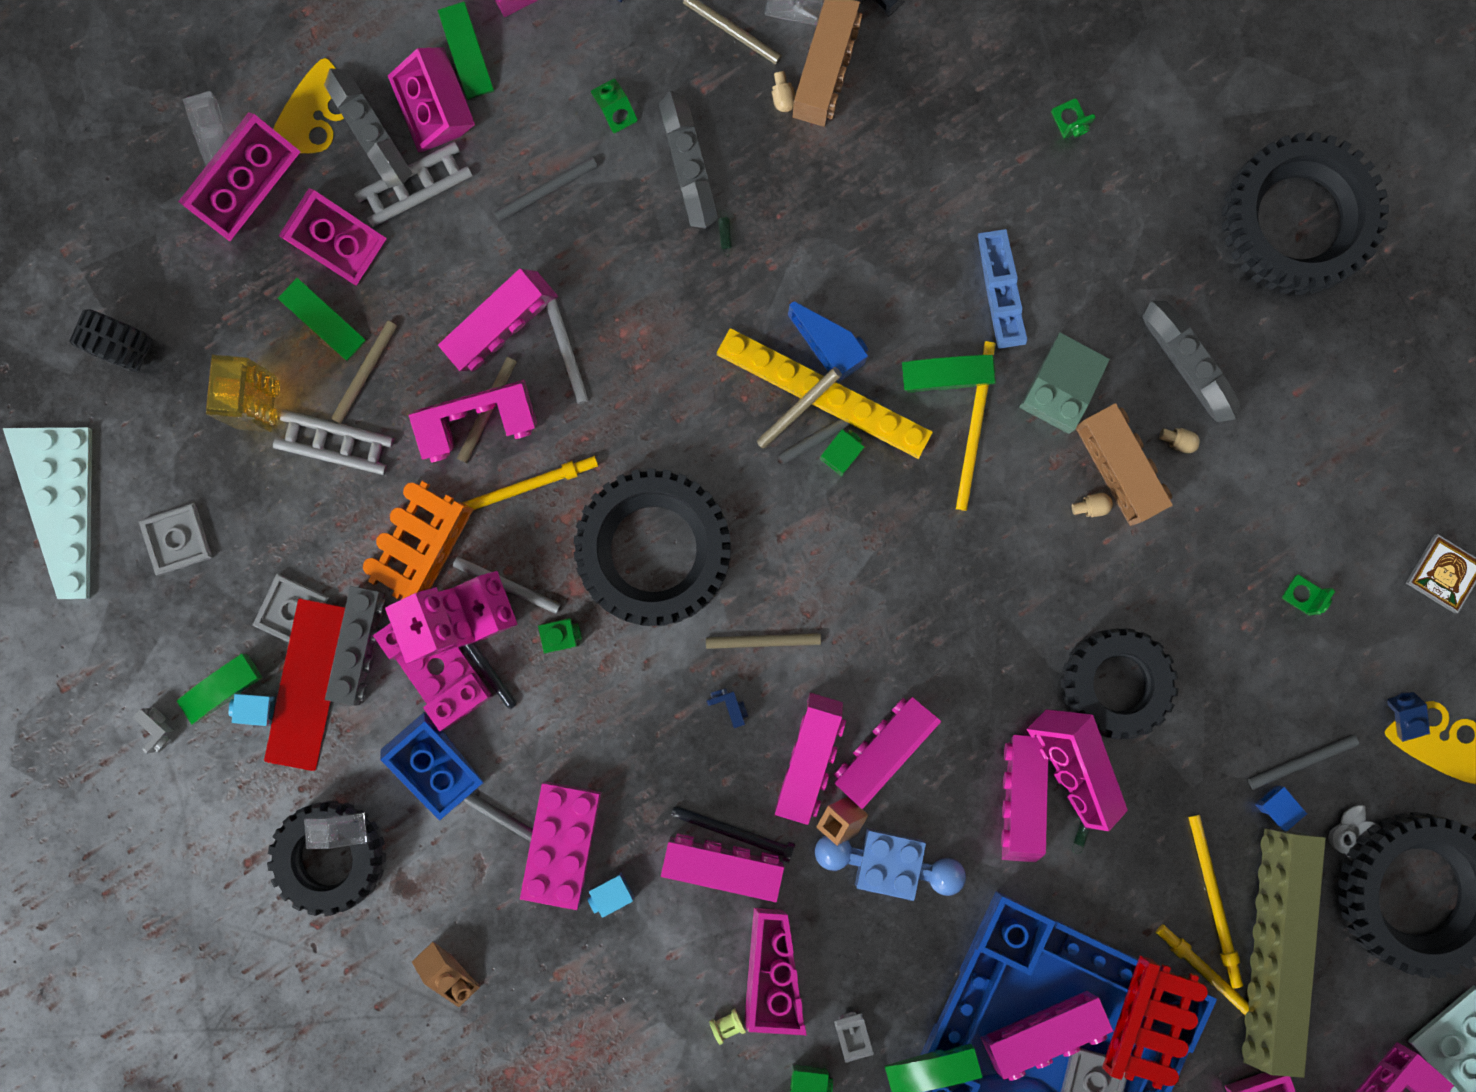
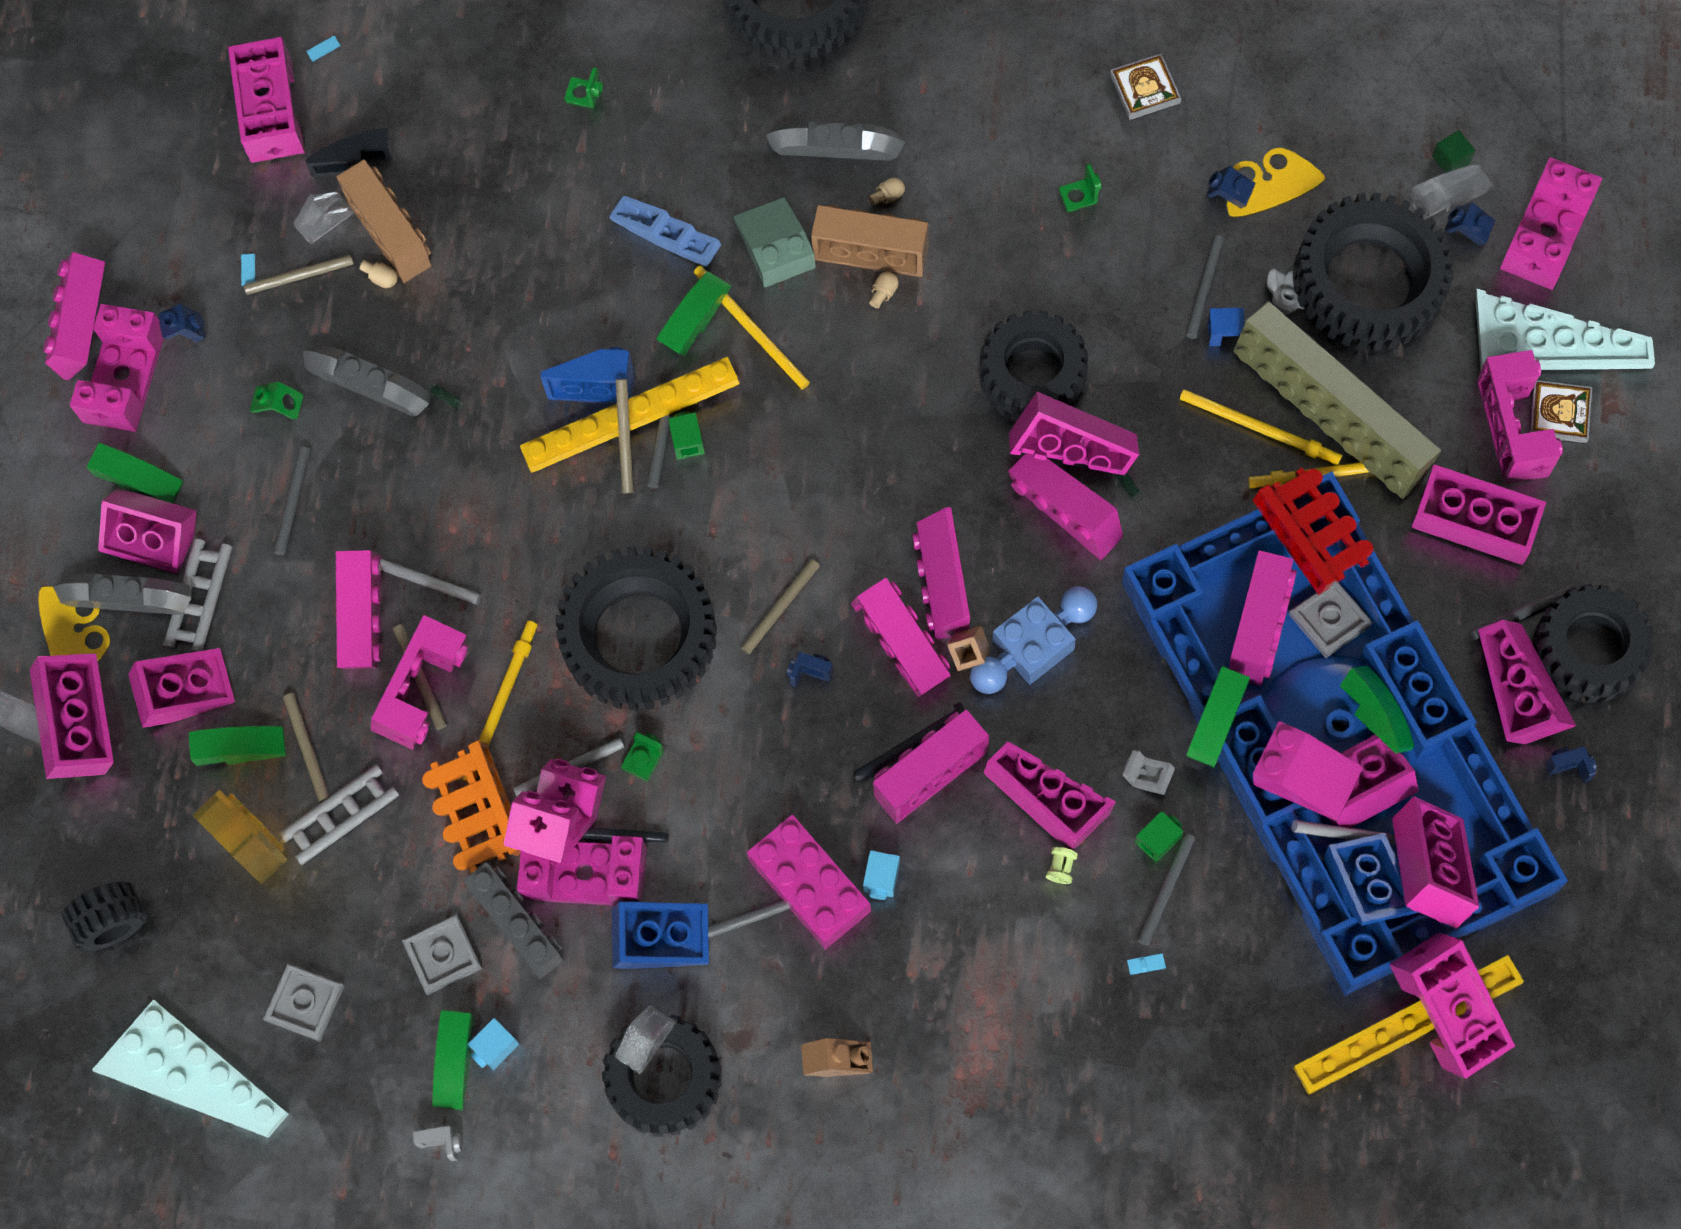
camera: 45 degrees left, 15 degrees down
red sticker [264,599,345,771] -> none

